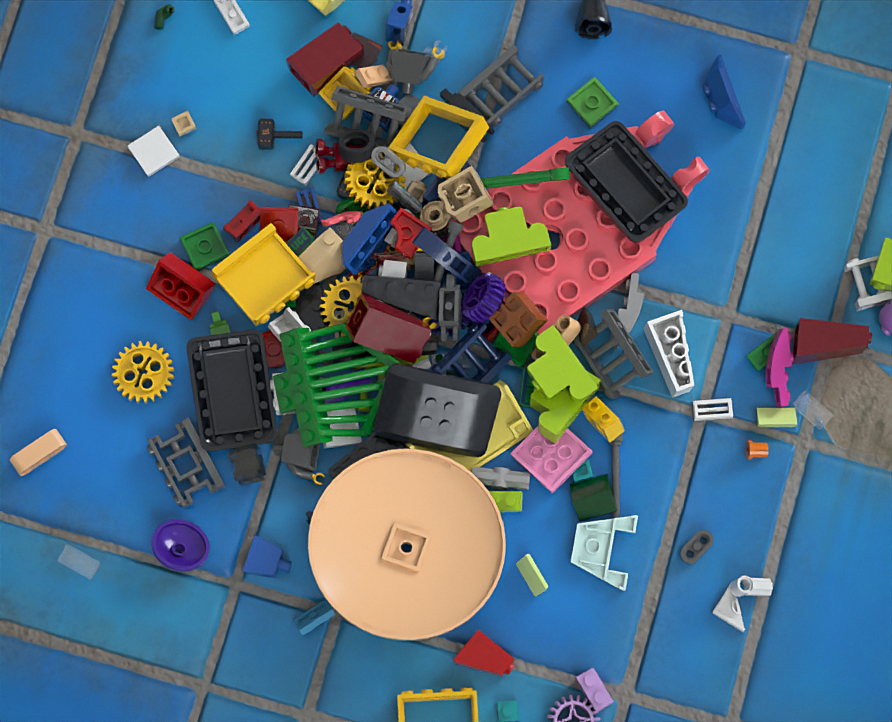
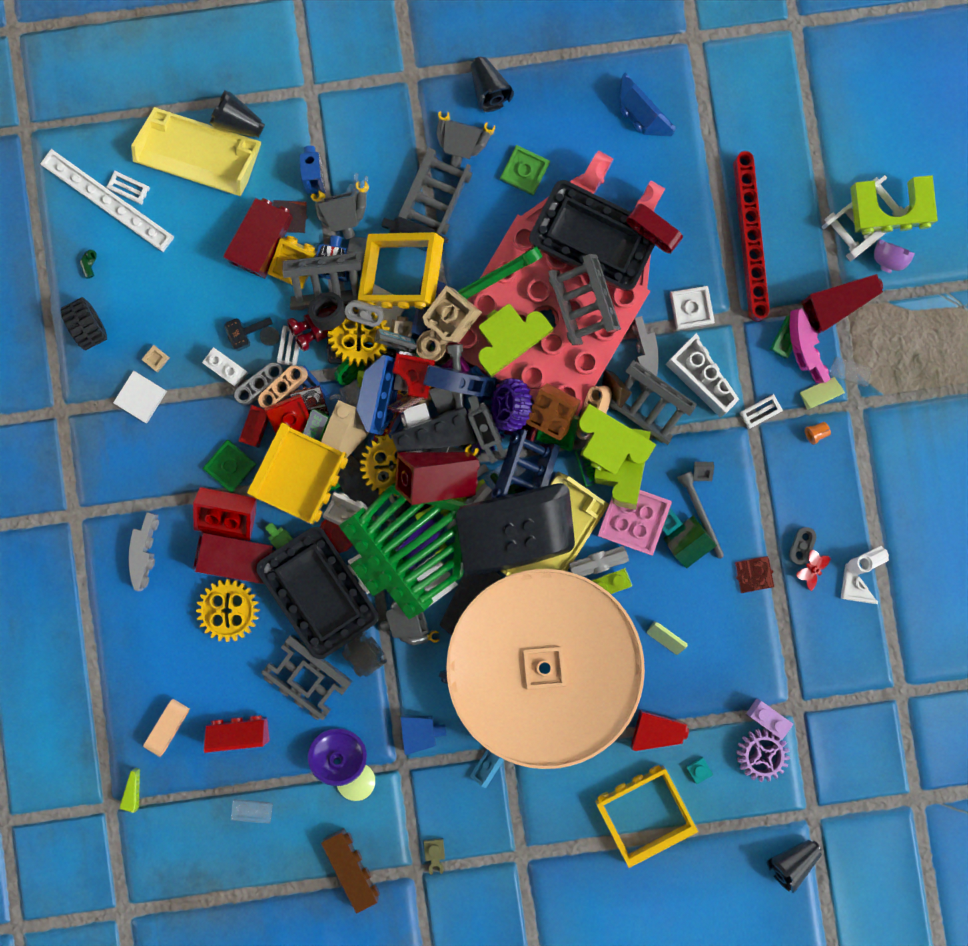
camera: 25 degrees left, 10 degrees up
coral piece [321,211,362,226] -> none
light nougat plate [355,65,392,88] -> none
light aqua wing [570,515,638,591] -> none
yellow brick [582,396,625,442] -> none
none -> black tyre [60,297,107,351]
none -> light grey slope [129,512,159,591]
none -> dark red slope [193,532,275,584]
none -> white brick [202,347,248,388]
none -> red slope [204,715,270,753]
none -> light grey beam [234,363,284,405]
none -> light nougat beam [258,365,308,408]
none -> clear smoke tile [260,327,280,346]
none -> reddish brown brick [321,828,380,914]
none -> yellowish green dish [337,765,375,801]
none -> olive plate [424,838,445,875]
none -> dark grey torso [436,111,495,168]
none -> dark grey fence [548,254,621,345]
none -> dark red beam [626,204,683,254]
none -> white tile [670,286,715,330]
none -> dark grey plate [693,462,714,481]
none -> red beam [733,151,770,322]
none -> clear red piece [735,556,774,593]
none -> piece [796,550,831,591]

